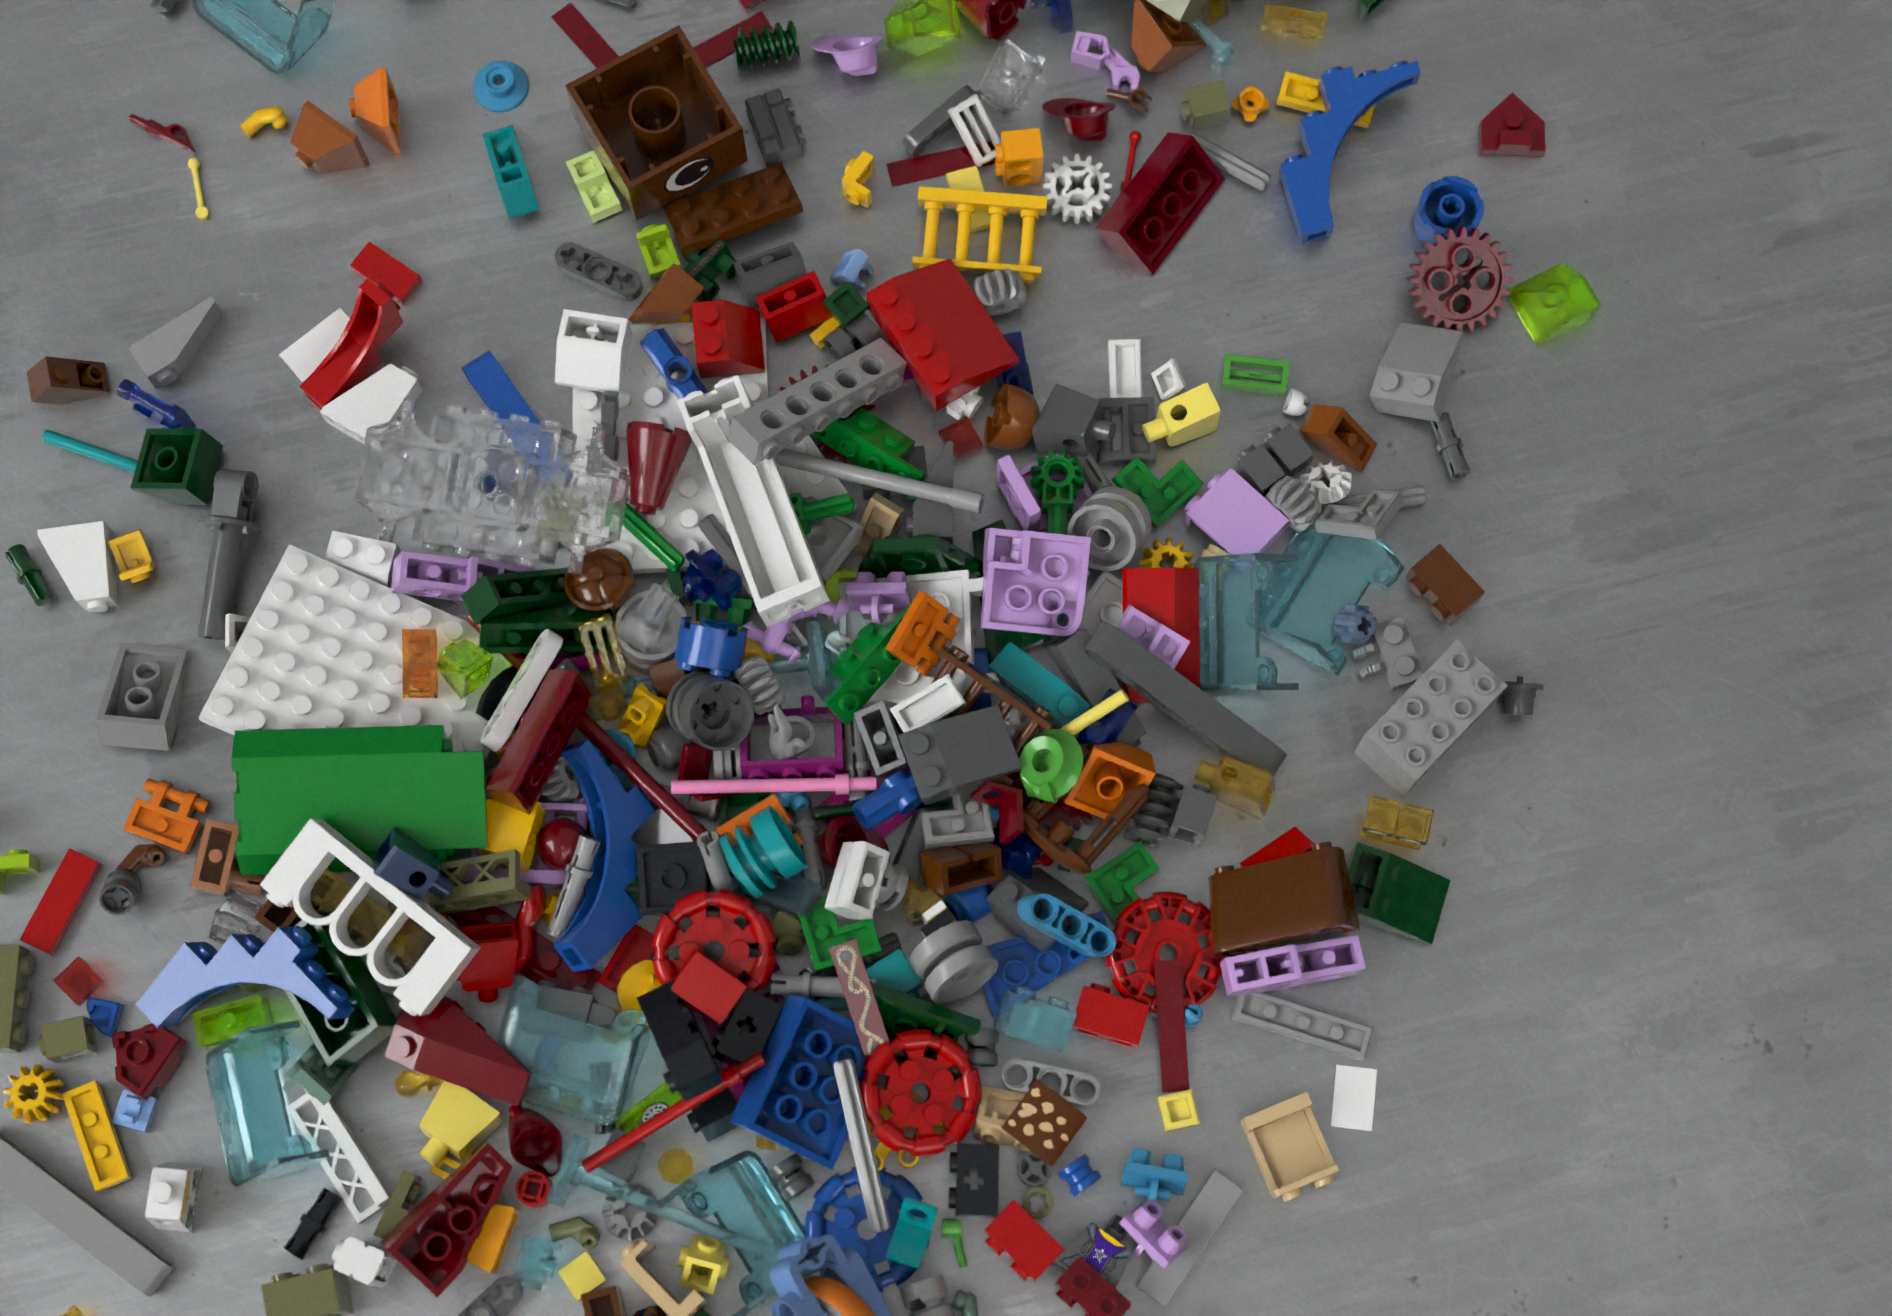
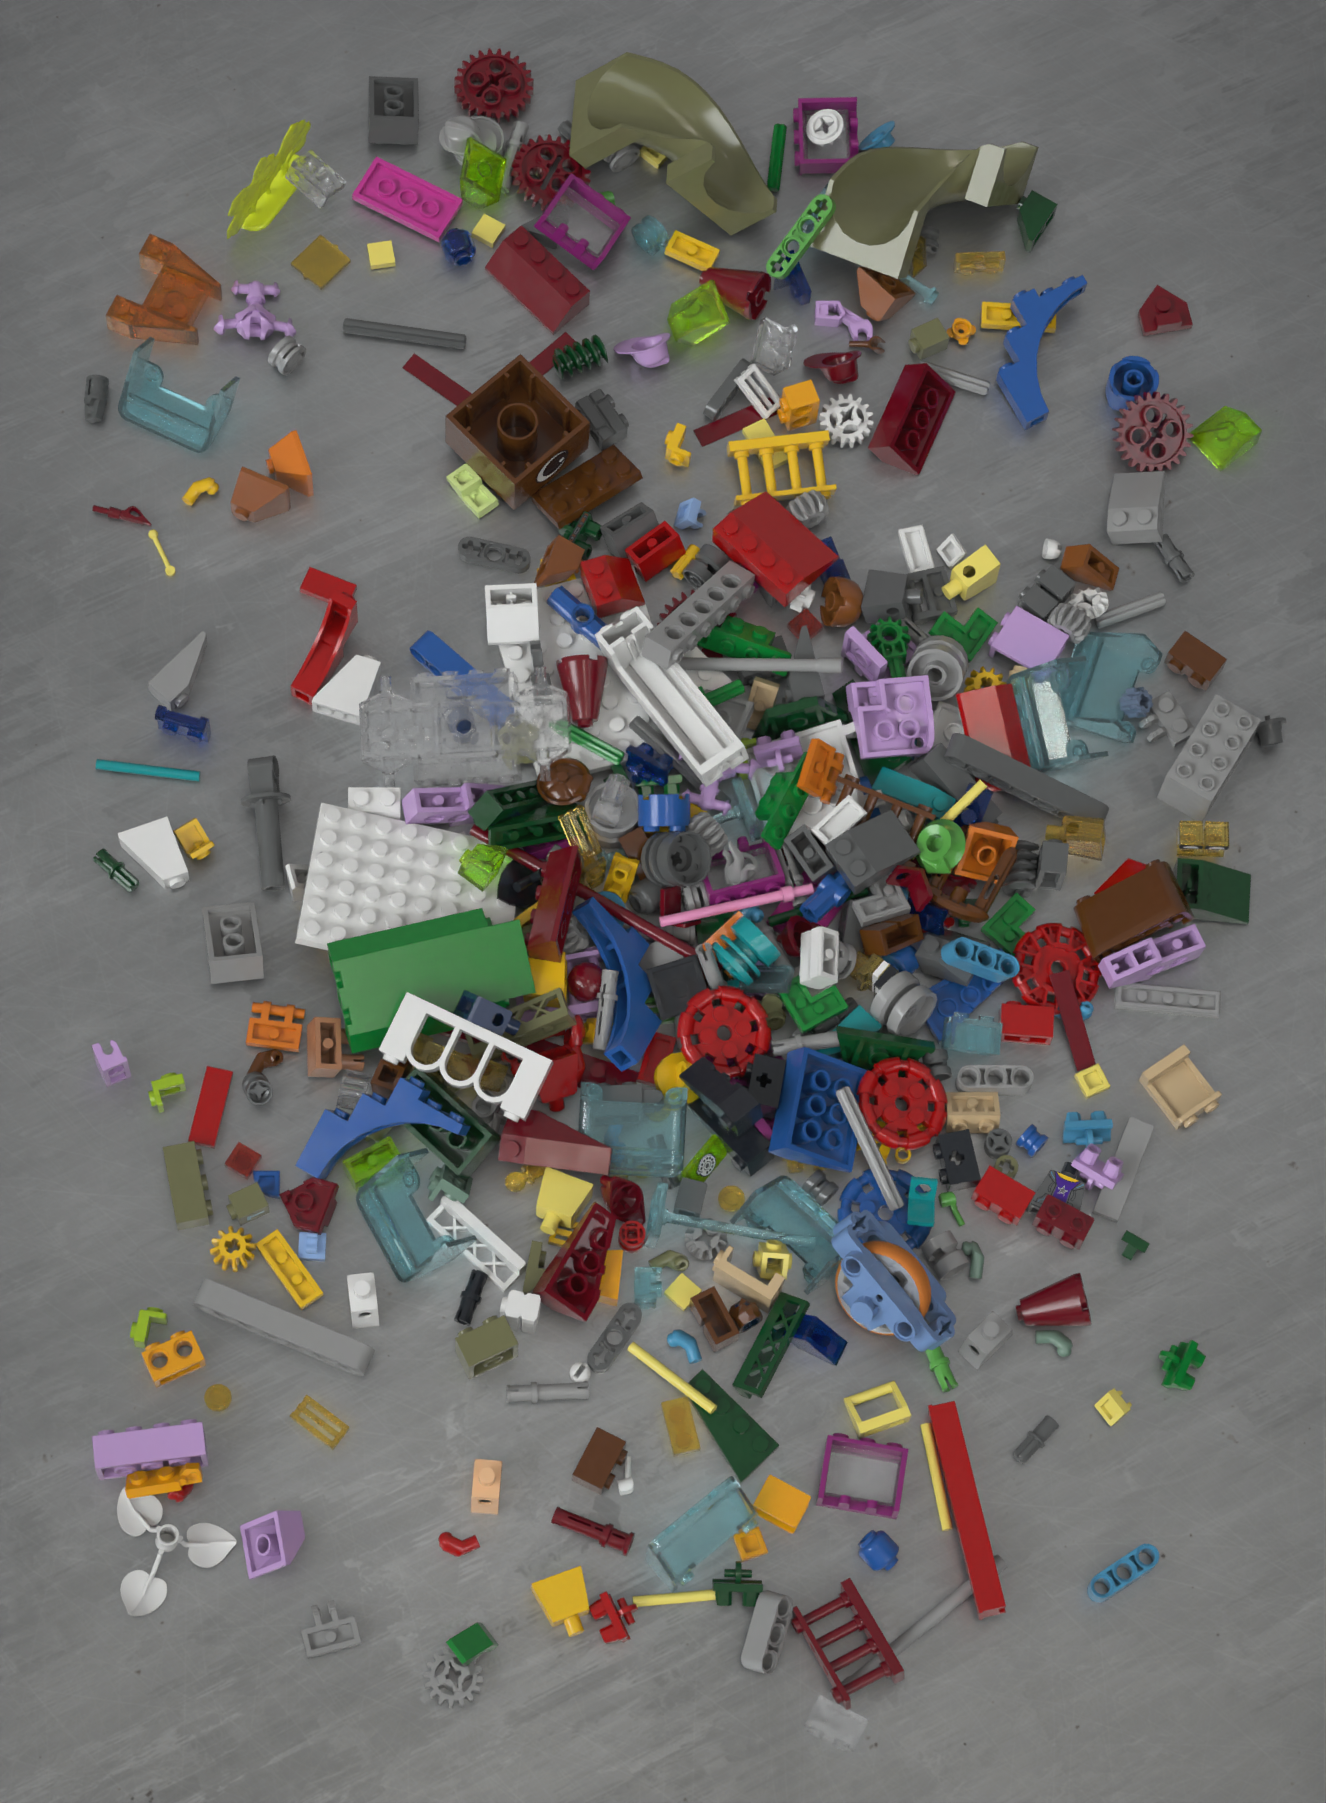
camera: 20 degrees left, 5 degrees down
reddish brown slope [27,356,110,405] -> none
dark green slope [130,428,223,505] -> none
white sticker [279,308,350,382] -> none
clear orange slope [401,629,438,698] -> none
dark azure piece [473,61,529,113] -> none
white beam [480,629,563,751] -> none
teal slope [482,125,540,219] -> none
red bar [581,1051,767,1173] -> none
lime bracket [636,224,682,280] -> none
red piece [671,950,747,1025] -> none
dark green tile [823,281,869,329] -> none
white hand [825,631,852,655] -> none
sticker [829,939,889,1061] -> none
reddish brown sticker [1002,1079,1087,1166] -> none
lavender slope [1116,605,1191,669] -> none
red hinge [1120,131,1142,192] -> none
bright green tile [1221,354,1290,396] -> none
light grey tile [1315,489,1404,540] -> none
white sticker [1331,1064,1377,1131] -> none

